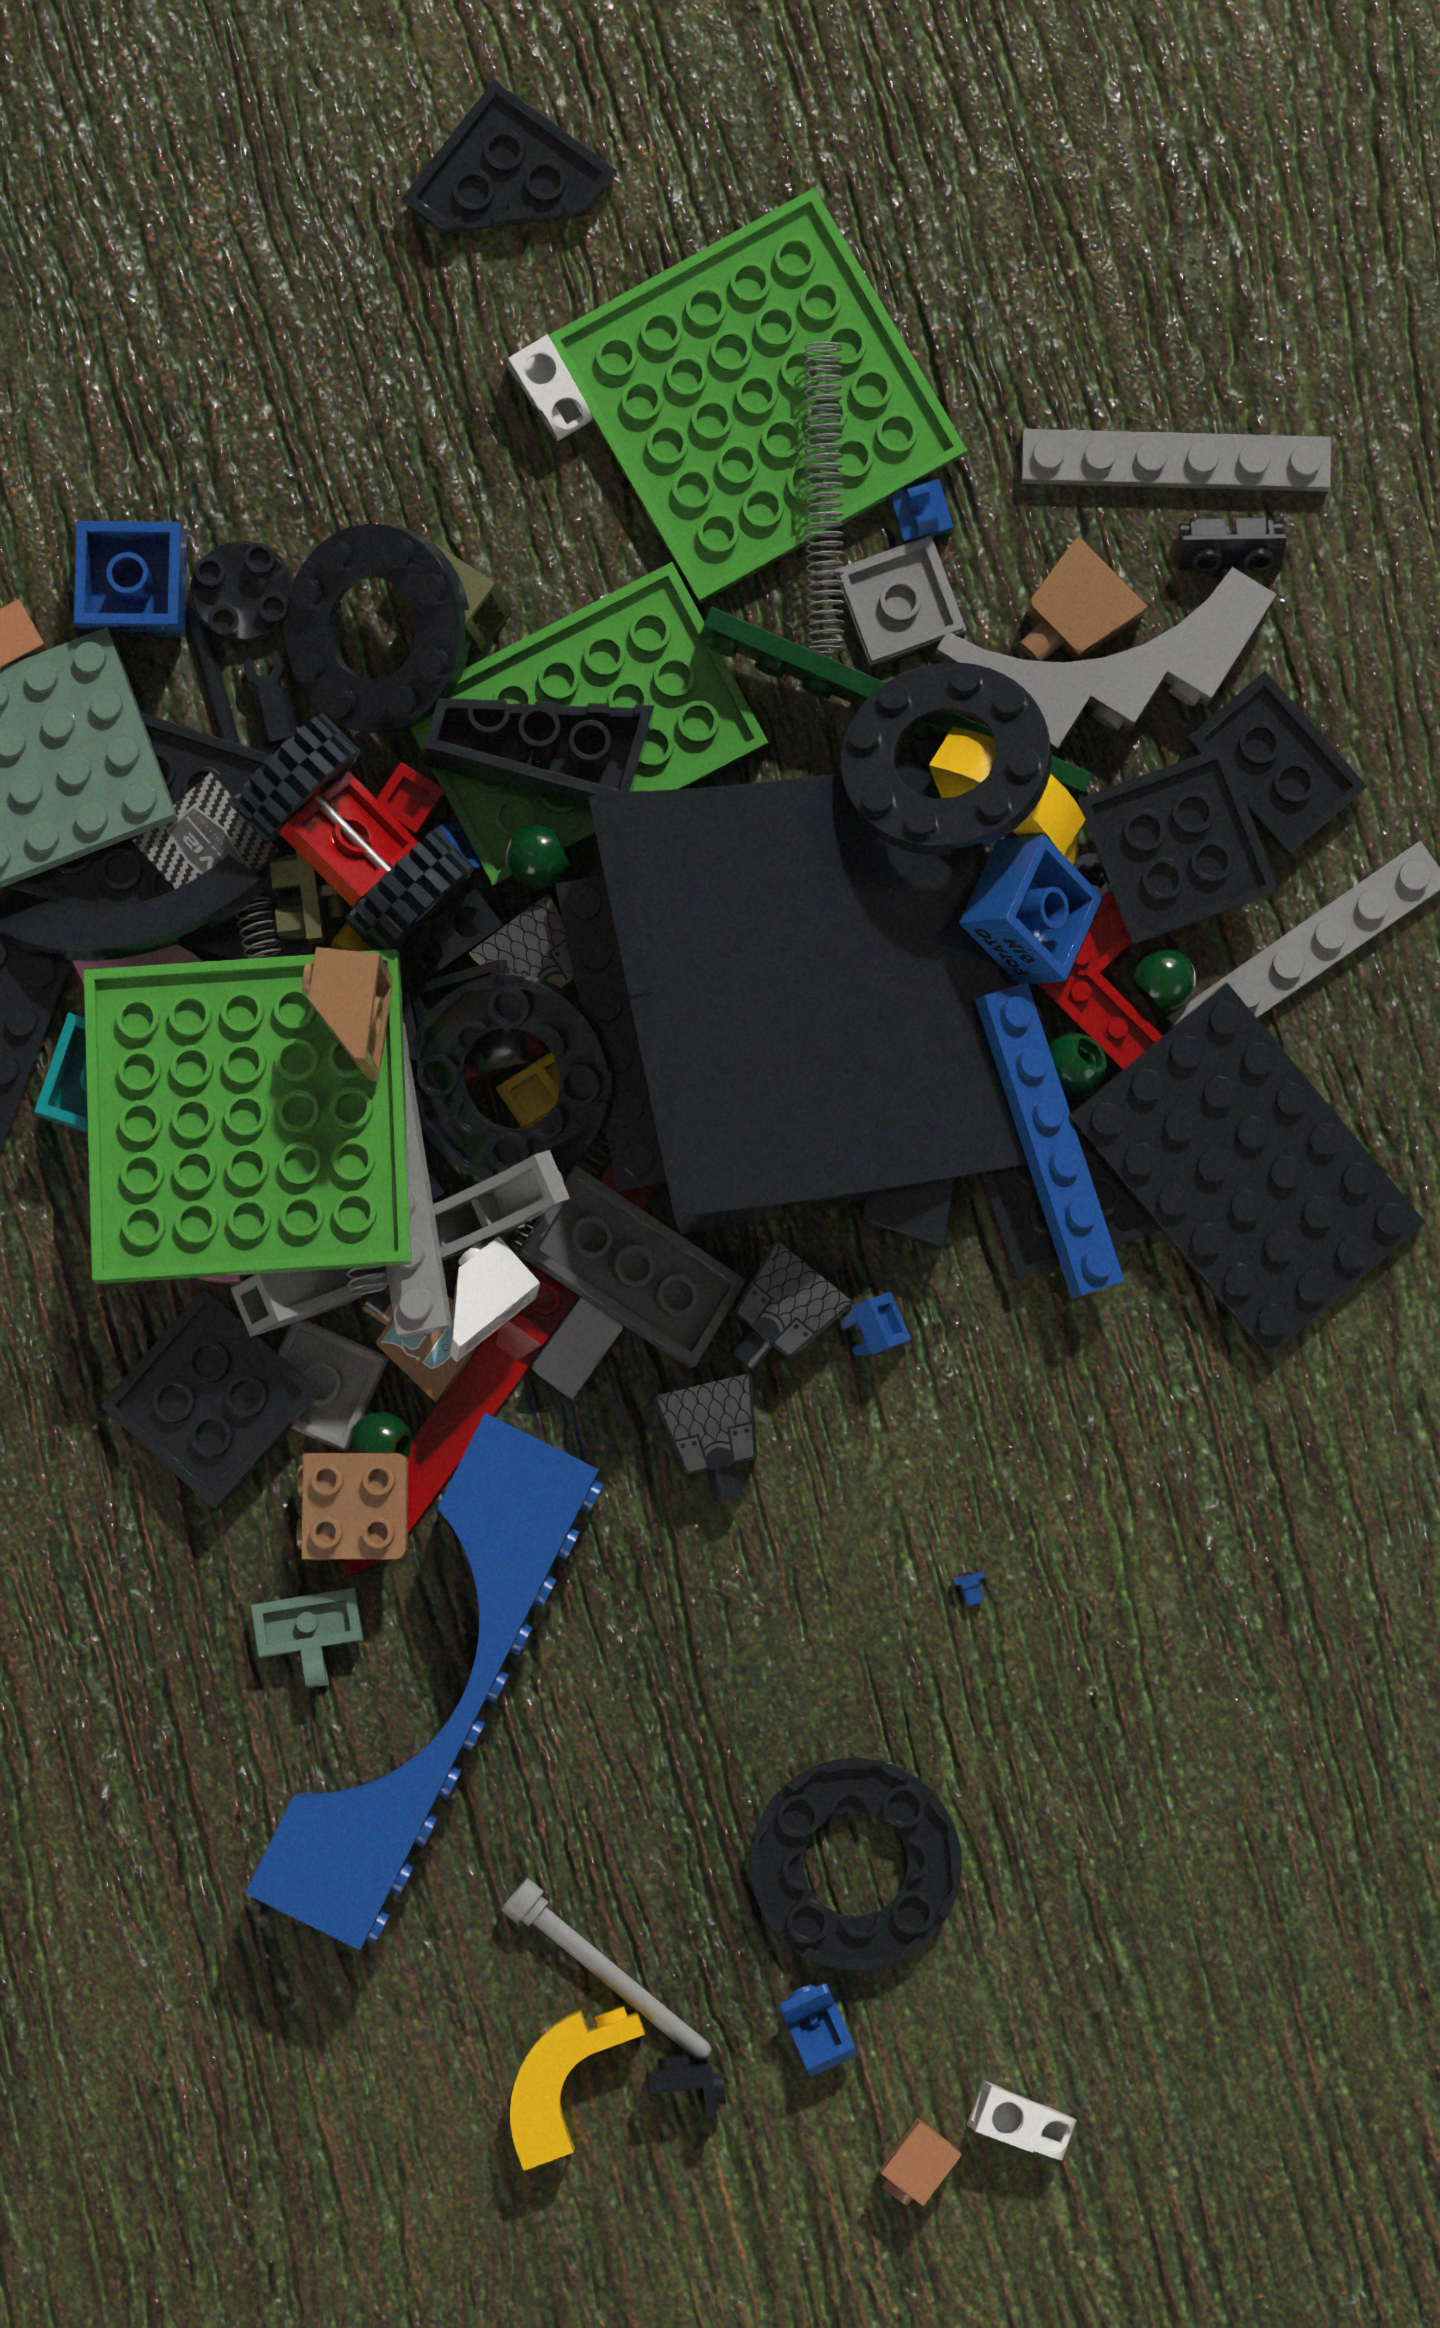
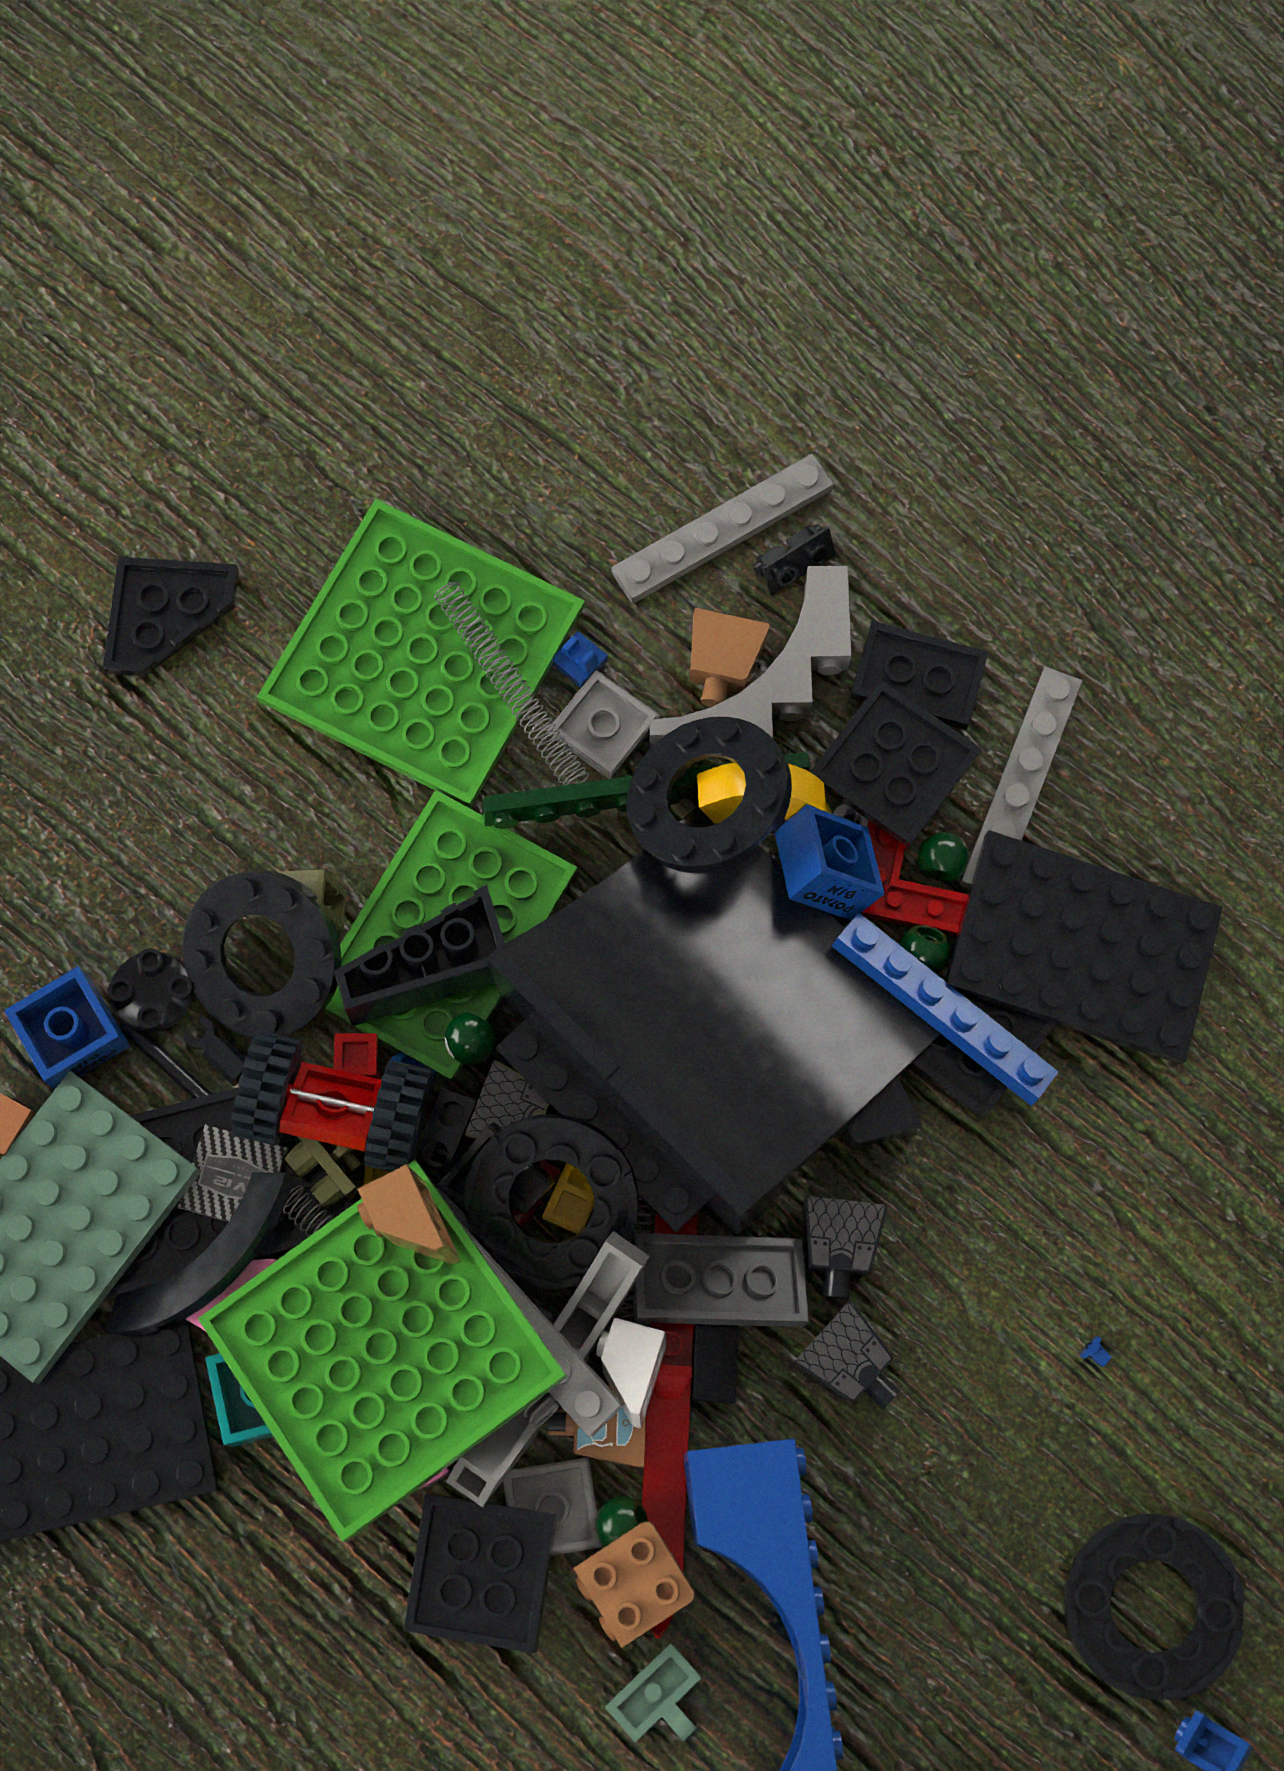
camera: 30 degrees left, 10 degrees down
white leg [506,334,593,441] -> none
blue tile [841,1292,912,1356] -> none

